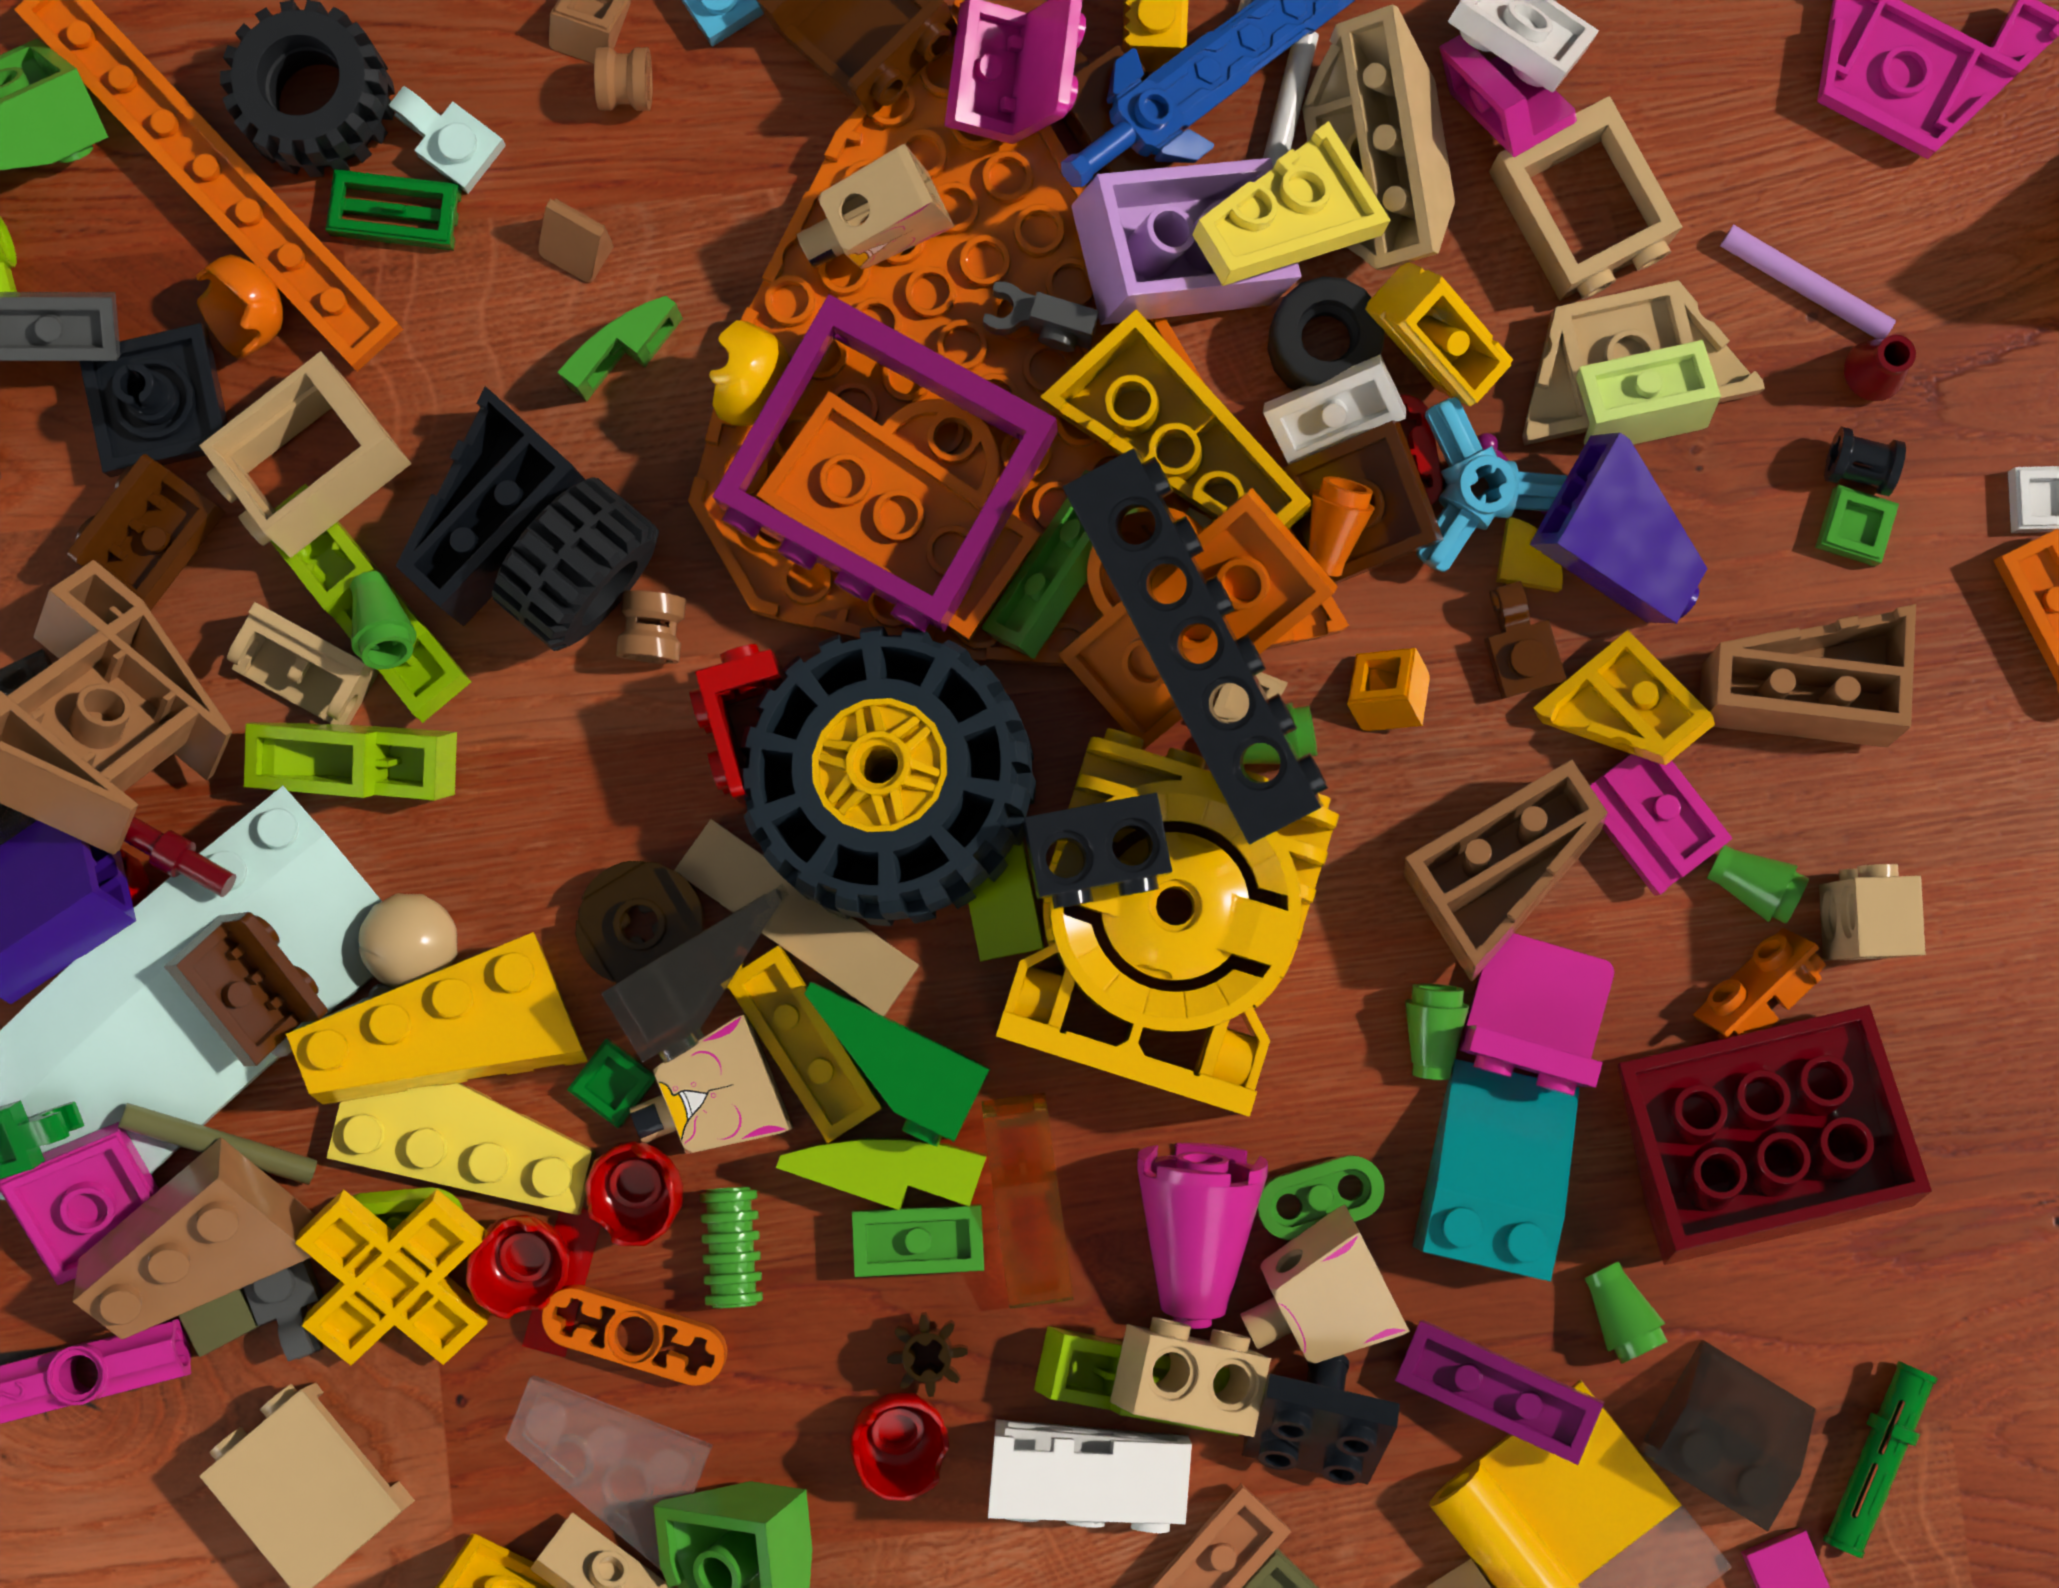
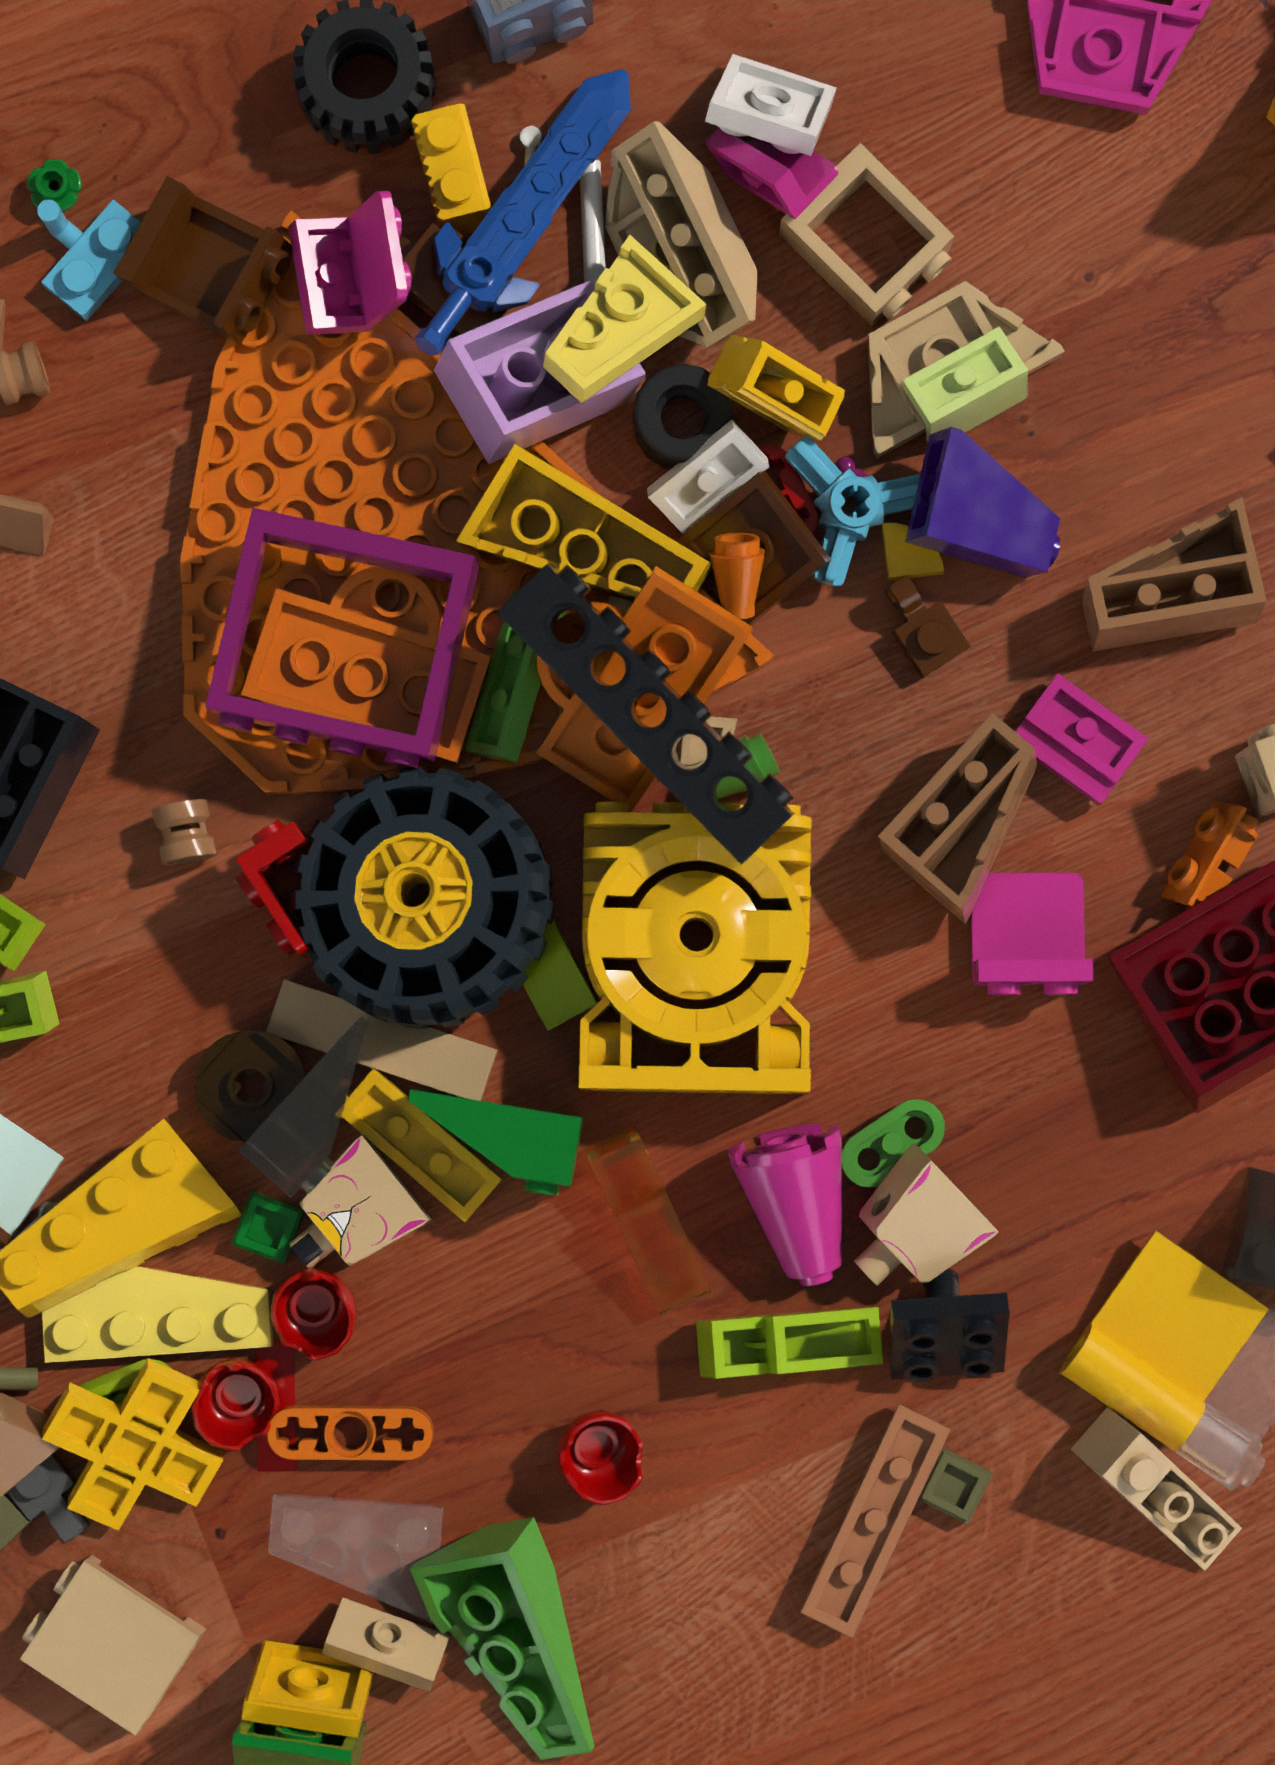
camera: 15 degrees left, 0 degrees up
tan hair [358,893,458,989] -> none
black tyre [492,477,659,651] -> none
bright green slope [557,296,683,401] -> none
bright green piece [699,1187,763,1308] -> none
yellow hair [709,320,791,427] -> none
lime slope [776,1138,987,1210] -> none
tan torso [797,144,955,269] -> none
bright green plate [852,1204,985,1277] -> none
dark brown gear [887,1312,968,1397] -> none
dark grey plate [983,282,1099,352] -> none
white wedge [988,1419,1192,1533] -> none
black brick [1022,793,1172,909] -> none
tan brick [1110,1317,1271,1437] -> none
light orange slope [1347,648,1430,731] -> none
magenta plate [1395,1320,1605,1465] -> none
bright green cone [1405,983,1469,1080] -> none
teal slope [1412,1059,1580,1282] -> none
yellow wing [1533,630,1715,766] -> none
bright green cone [1584,1262,1668,1364] -> none
bright green cone [1707,845,1810,924] -> none
lavender bar [1720,224,1896,339] -> none
bright green tile [1815,485,1899,567] -> none
black bush [1824,426,1906,497] -> none
dark red cone [1844,335,1916,401] -> none

